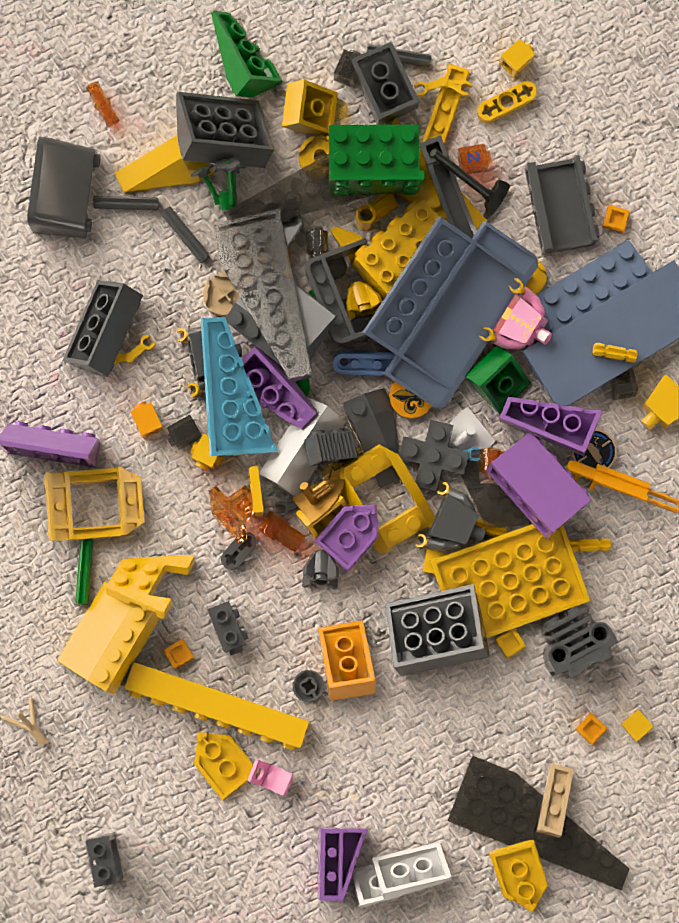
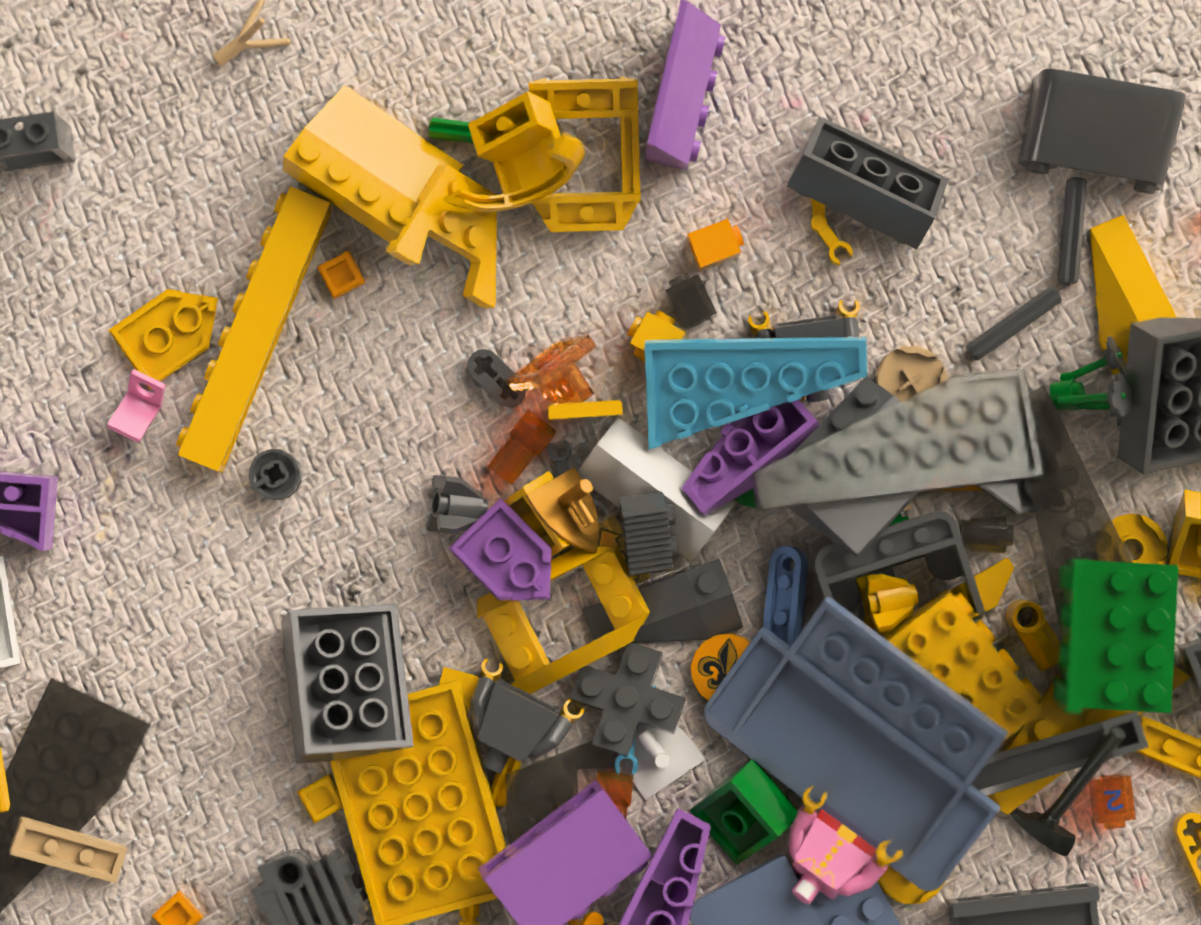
camera: 95 degrees right, 5 degrees up
dark grey brick [207,601,249,655] -> none
light orange slope [318,620,376,701] -> none
none -> yellow piece [443,91,585,212]

